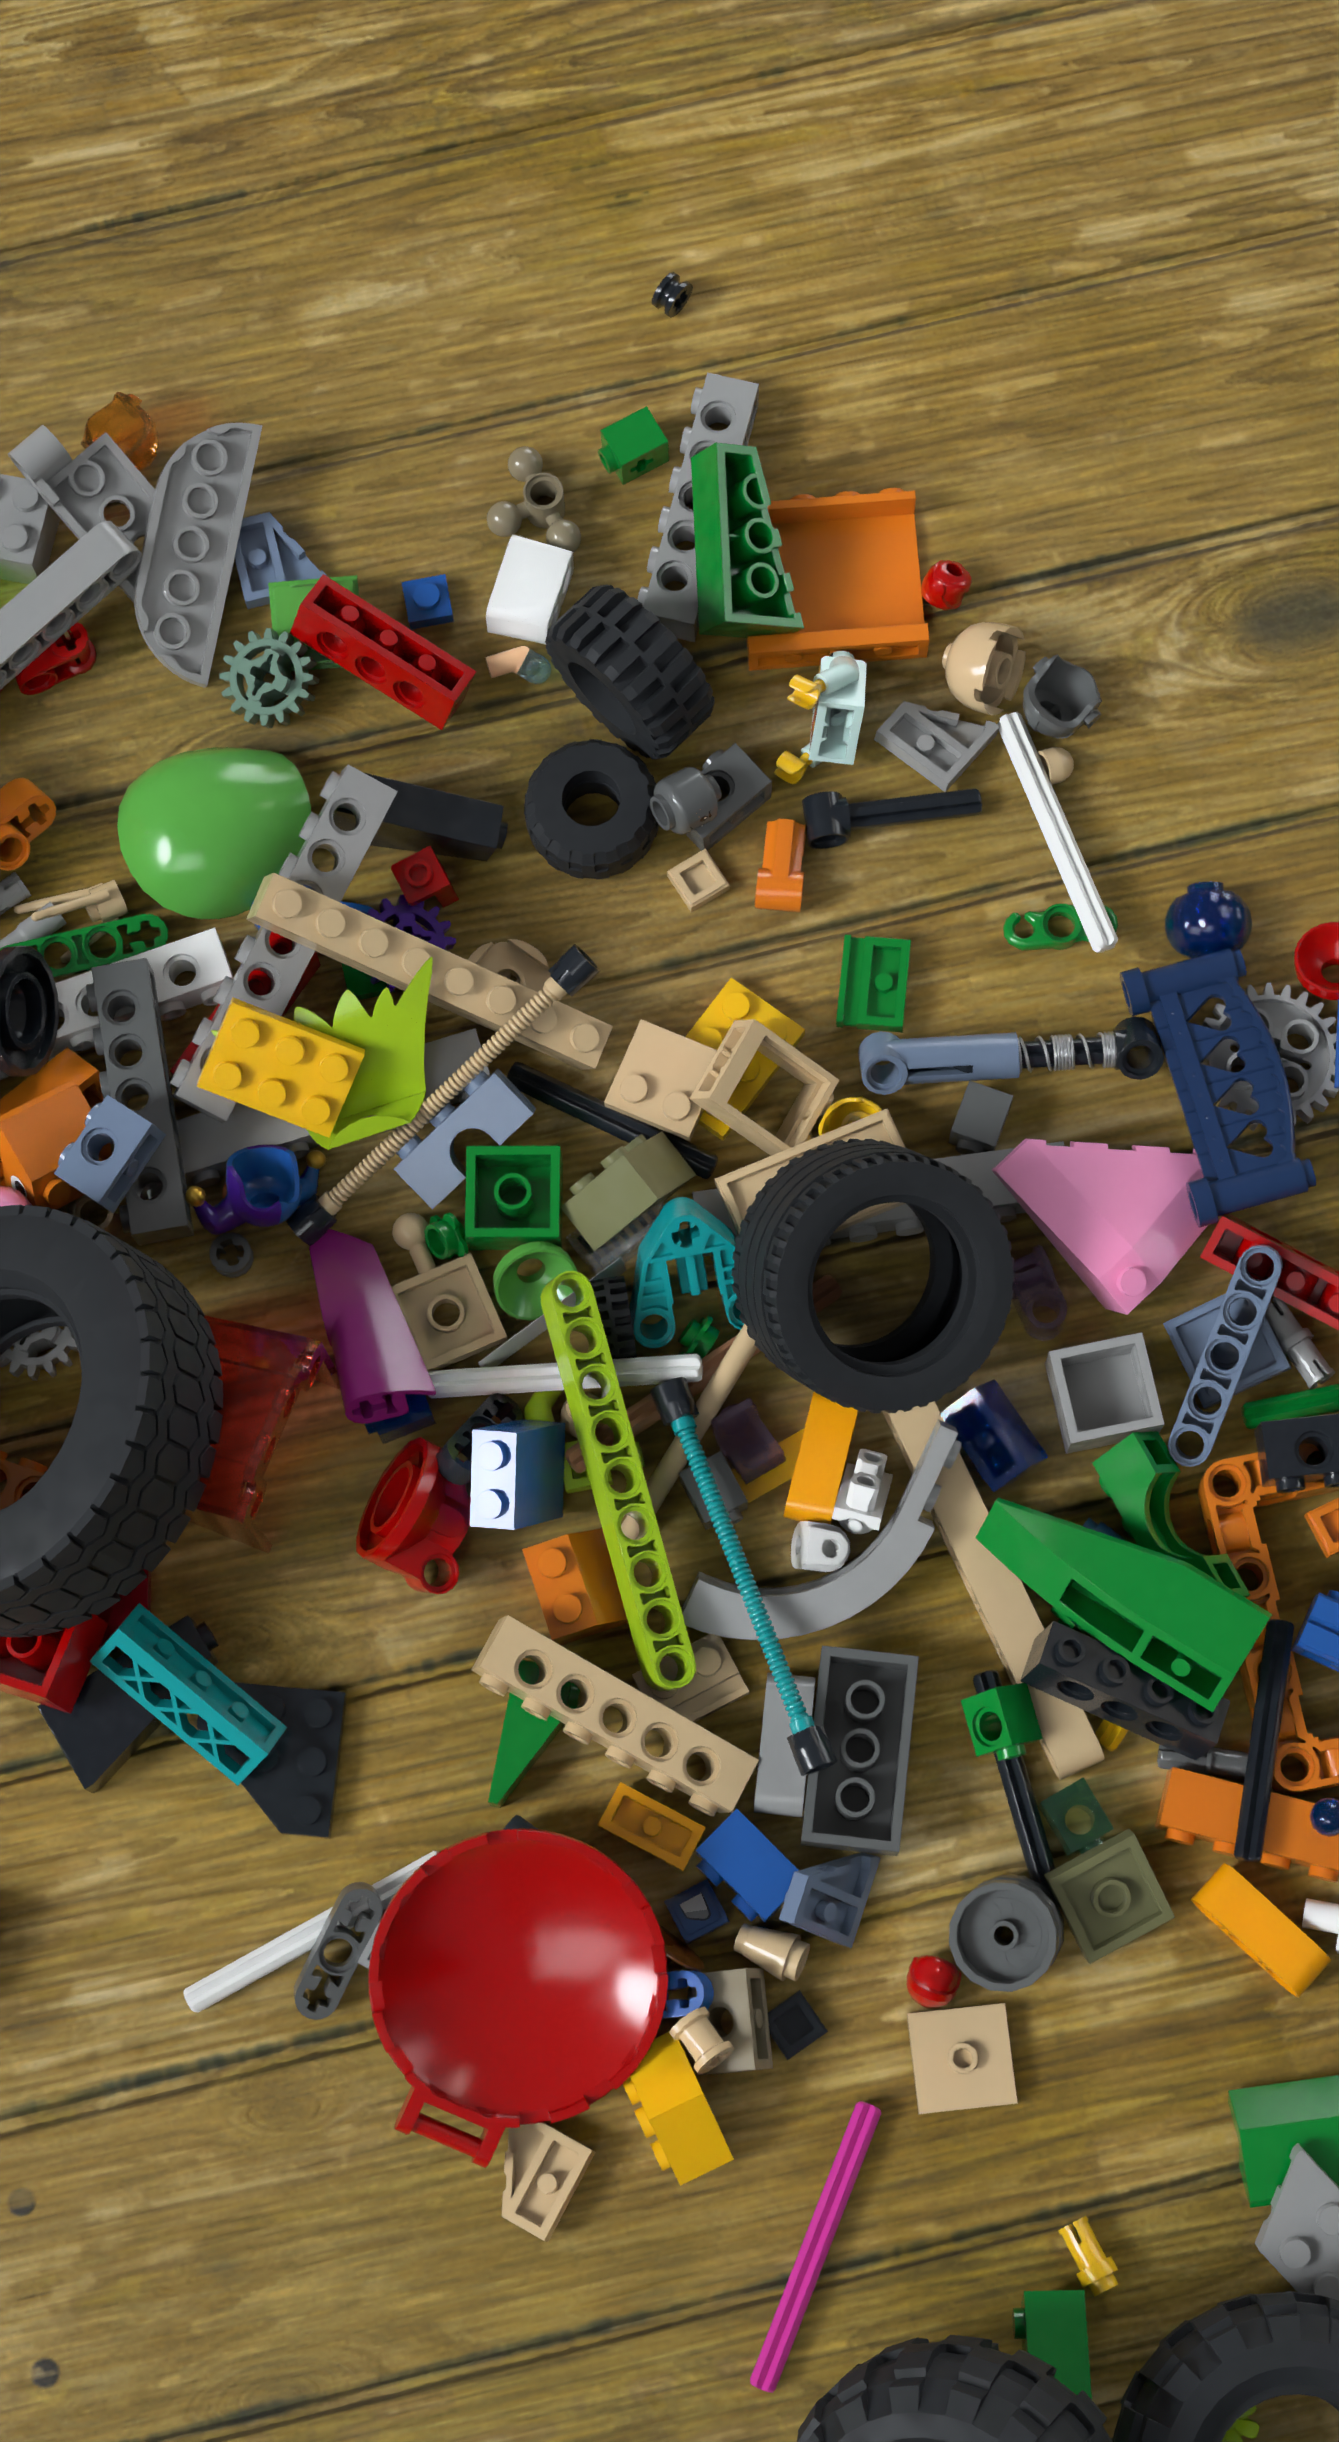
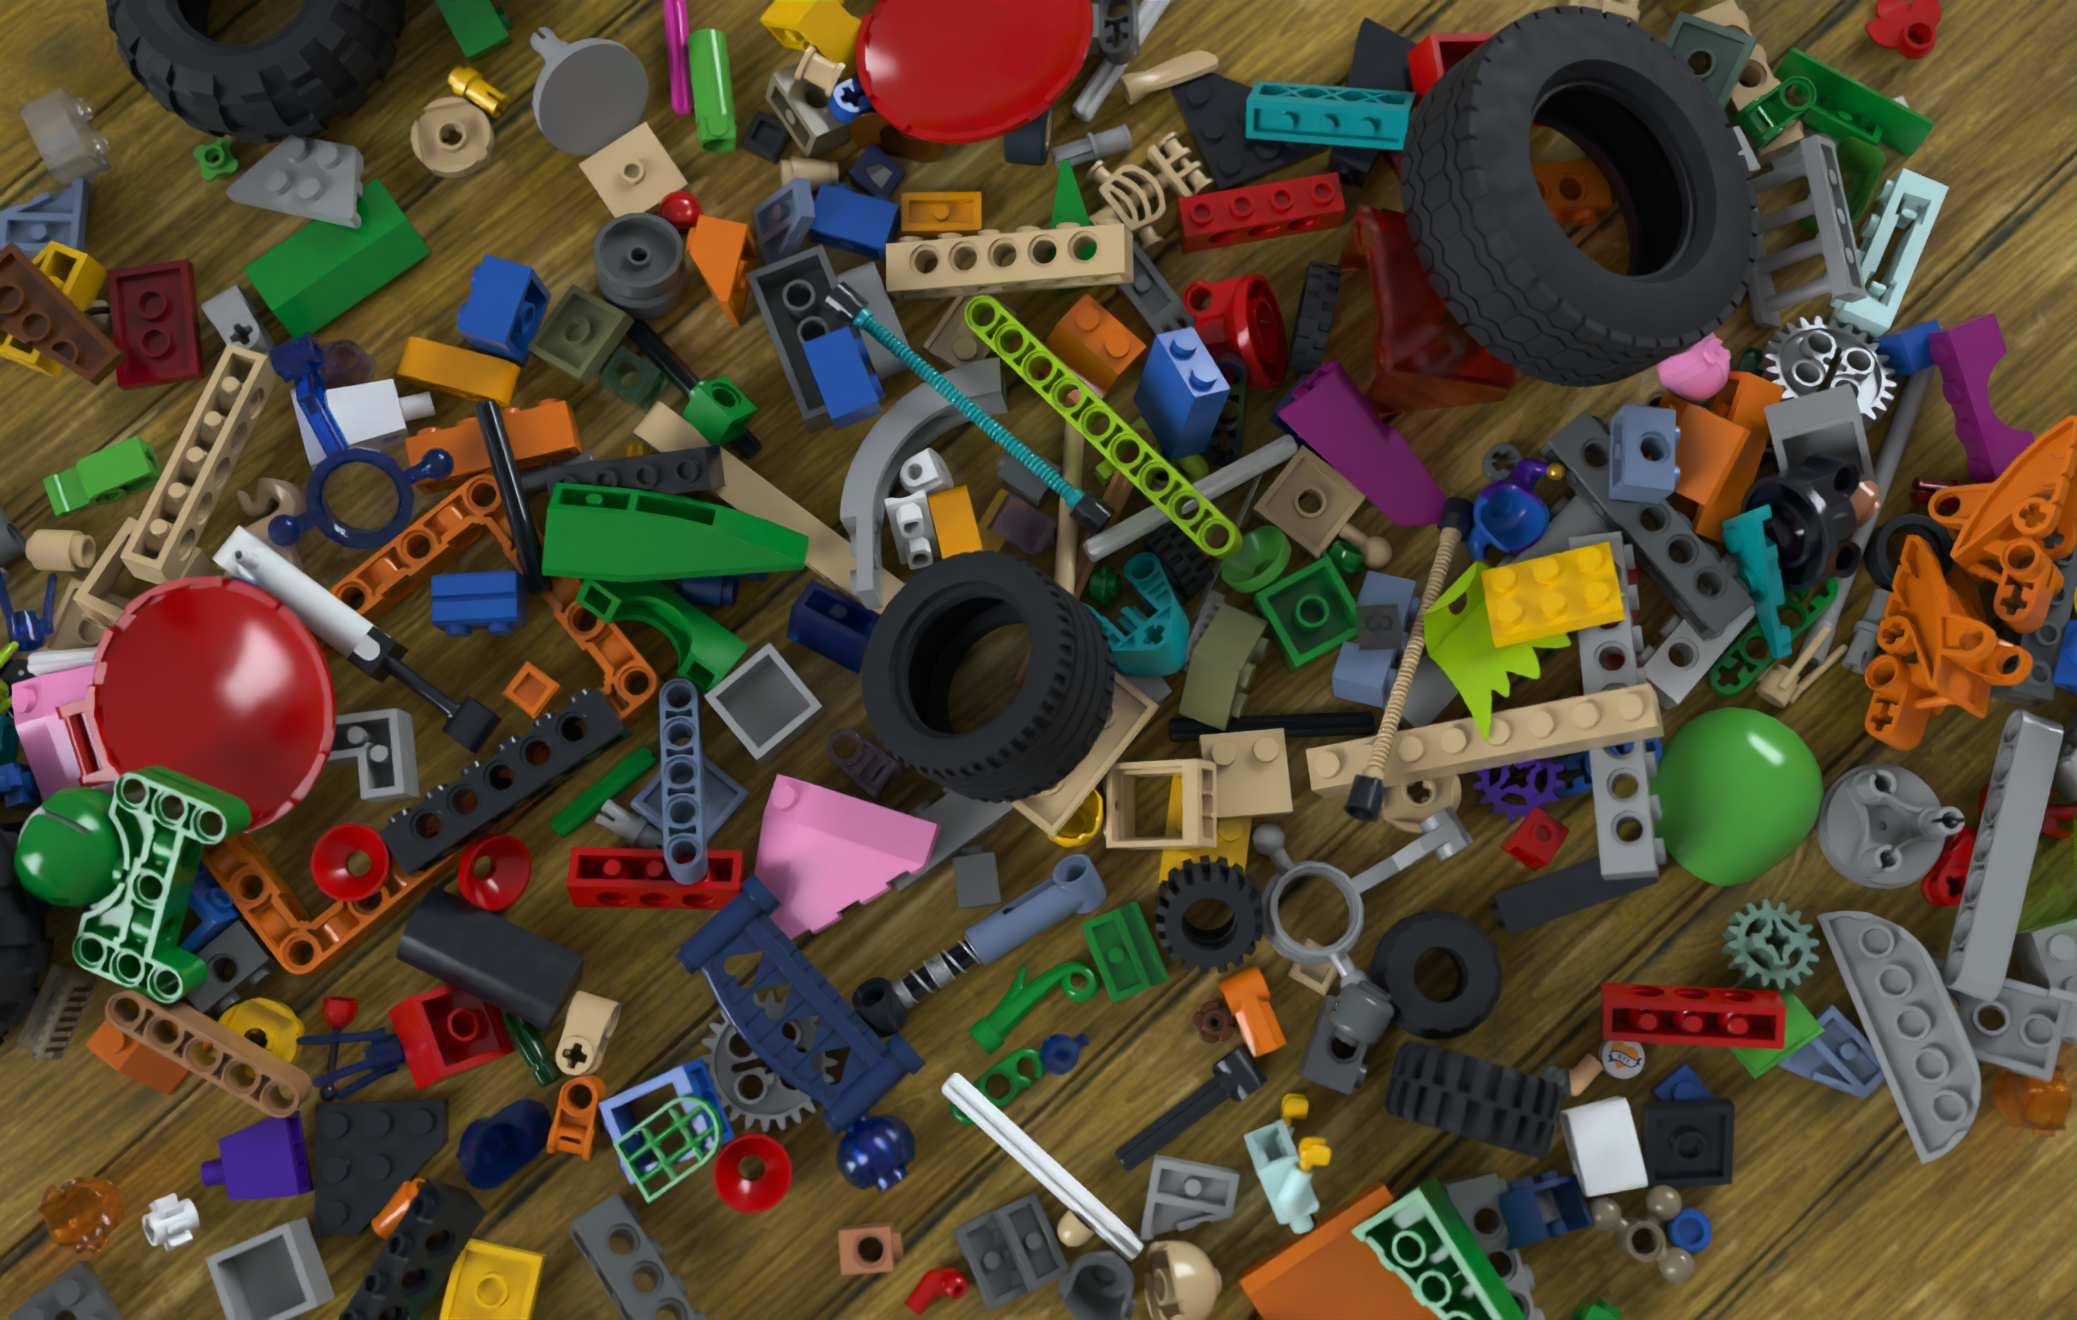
camera: 150 degrees right, 5 degrees up
none -> tan plate [411,97,494,178]
none -> blue brick [457,254,551,368]
none -> light grey piece [530,27,648,155]
none -> orange slope [686,214,759,328]
none -> bright green piece [687,29,738,154]
none -> blue brick [802,326,885,430]
none -> nougat brick [838,1222,903,1275]
none -> red arm [904,1267,968,1315]
none -> dark grey slope [952,1191,1071,1311]
none -> green plant [968,961,1100,1056]
none -> clear blue piece [1039,1033,1090,1075]
none -> light grey axle [1052,124,1133,170]
none -> tan piece [1086,132,1215,253]
none -> dark grey hinge [1114,241,1196,338]
none -> tan piece [1119,50,1219,105]
none -> black tyre [1155,855,1264,974]
none -> red brick [1175,172,1346,253]
none -> reddish brown plate [1193,1001,1235,1044]
none -> light grey piece [1252,806,1474,991]
none -> black tyre [1287,260,1341,373]
none -> clear smoke tile [1355,604,1403,651]
none -> dark blue window [1497,1170,1594,1251]
none -> white tile [1598,1041,1645,1079]
none -> black plate [1641,1098,1735,1189]
none -> blue tile [1664,1207,1712,1253]
none -> teal wing [1721,504,1792,660]
none -> light grey piece [1816,763,1964,890]

